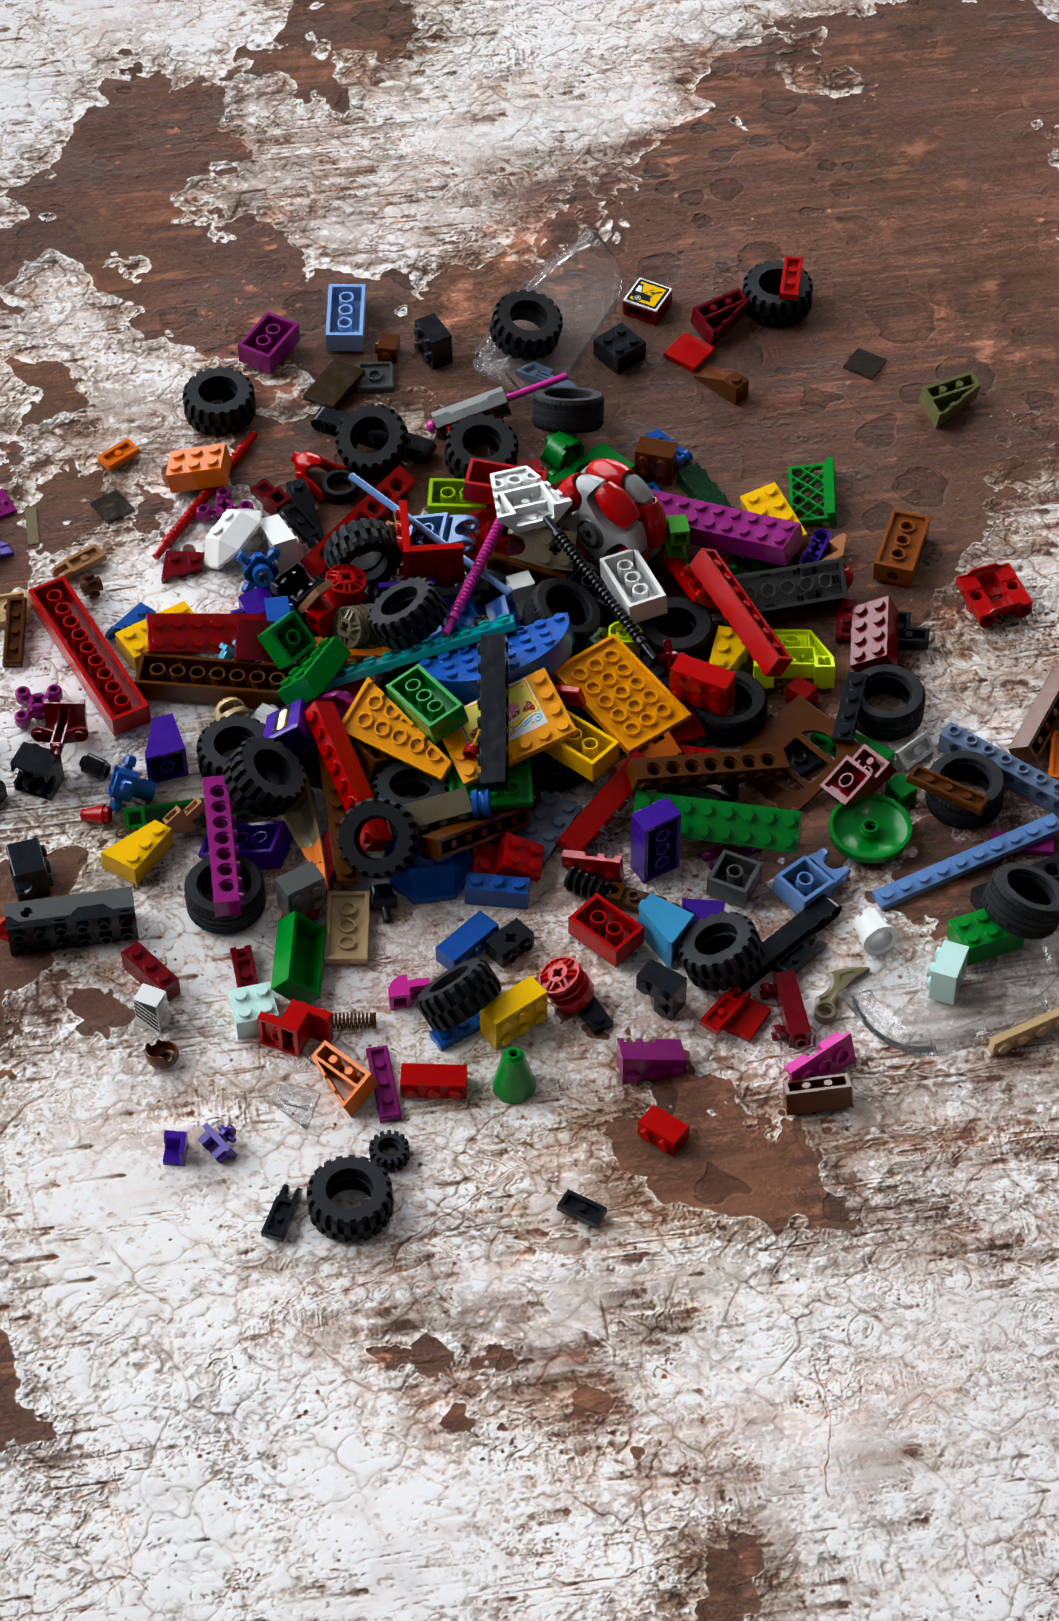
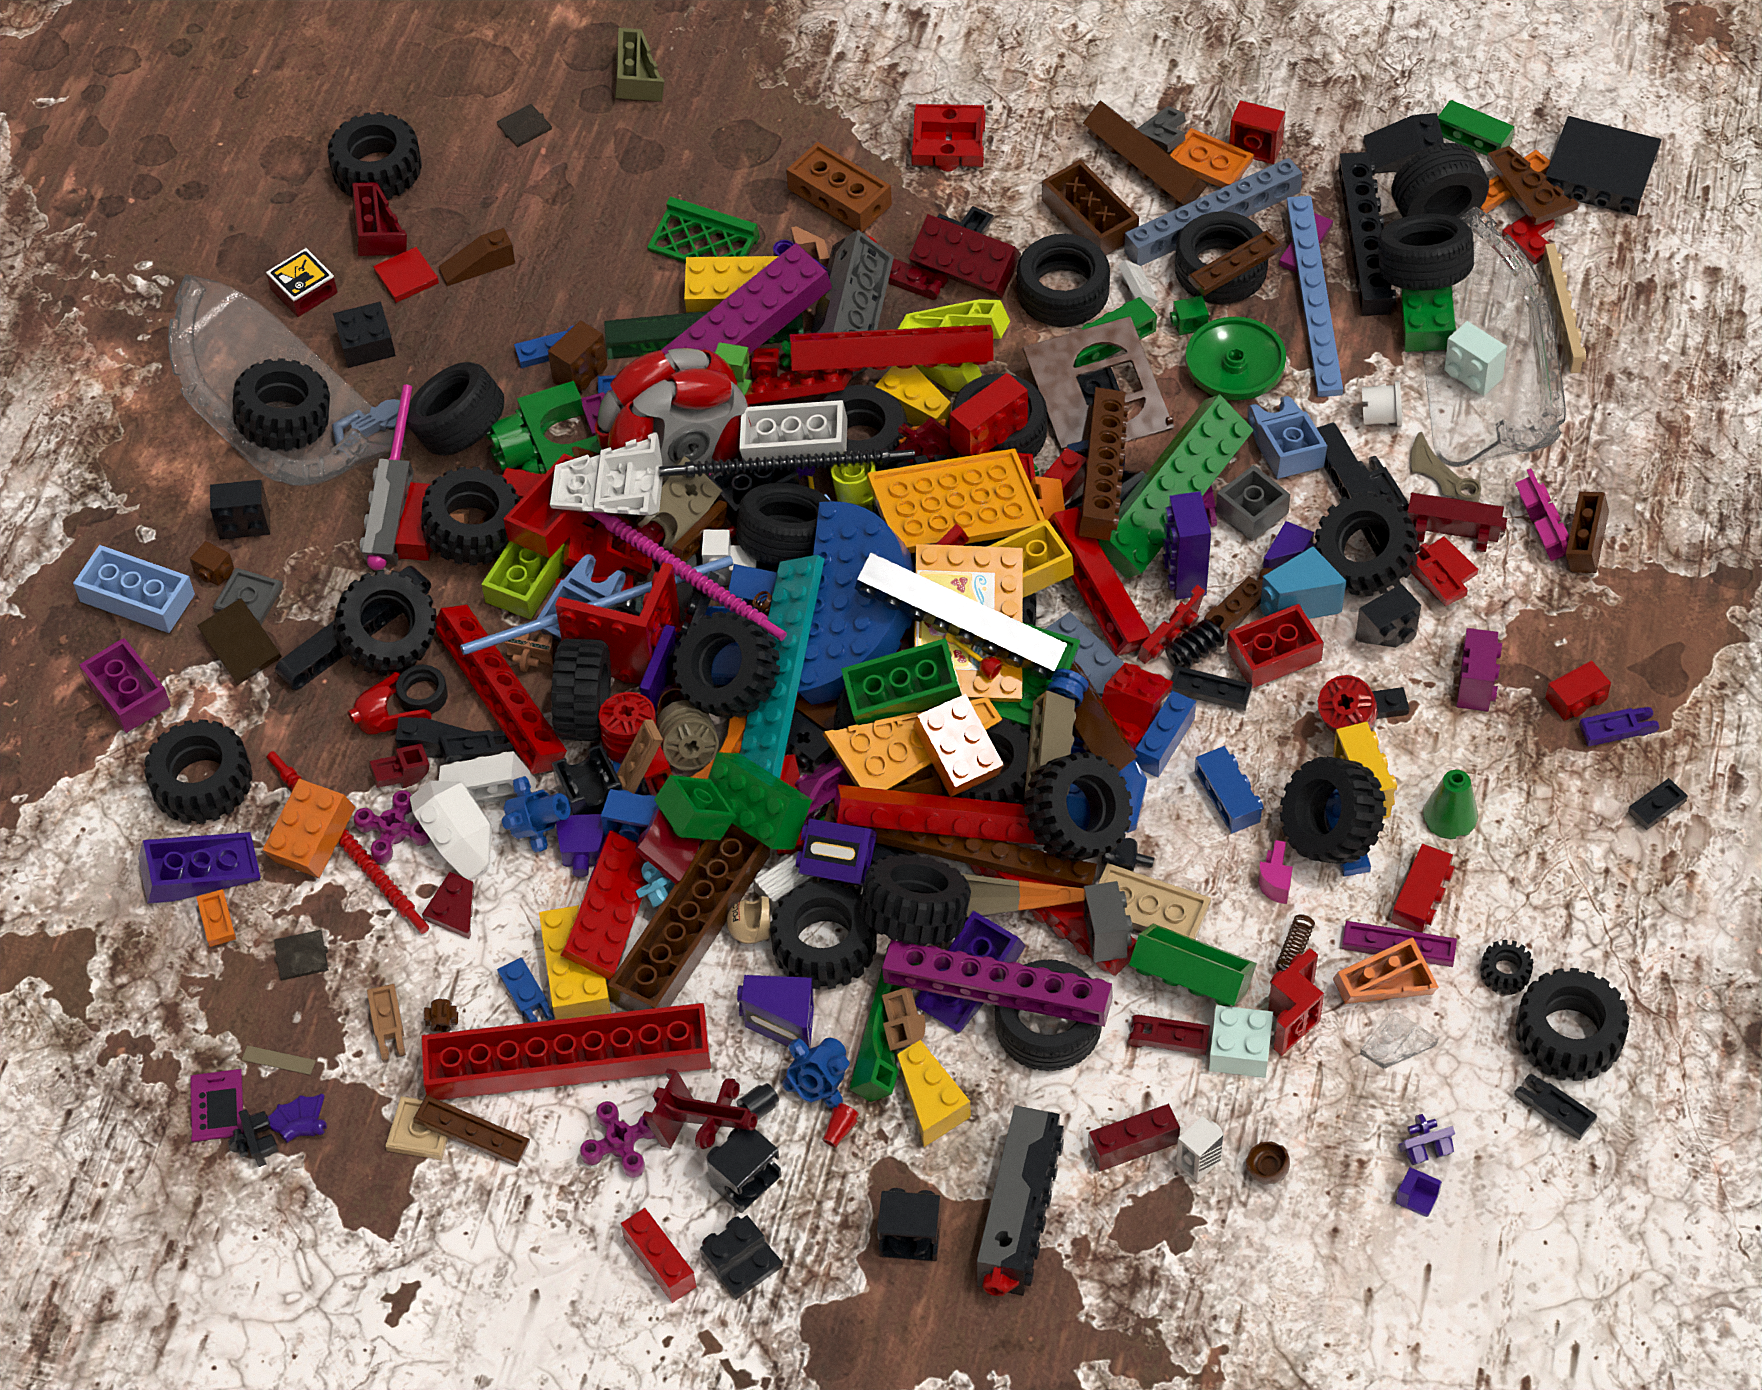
camera: 65 degrees left, 5 degrees up
black brick [485,918,534,968] -> none
red plate [779,256,803,301] -> none
red brick [785,676,818,706] -> none
dark red slope [820,744,897,807] -> none
black plate [831,671,869,745] -> none
none -> dark purple slope [138,832,261,904]
none -> brick [913,694,1004,797]
none -> reddish brown brick [1042,159,1139,255]
none -> black plate [1170,665,1253,711]
none -> dark purple hinge [1579,707,1659,747]

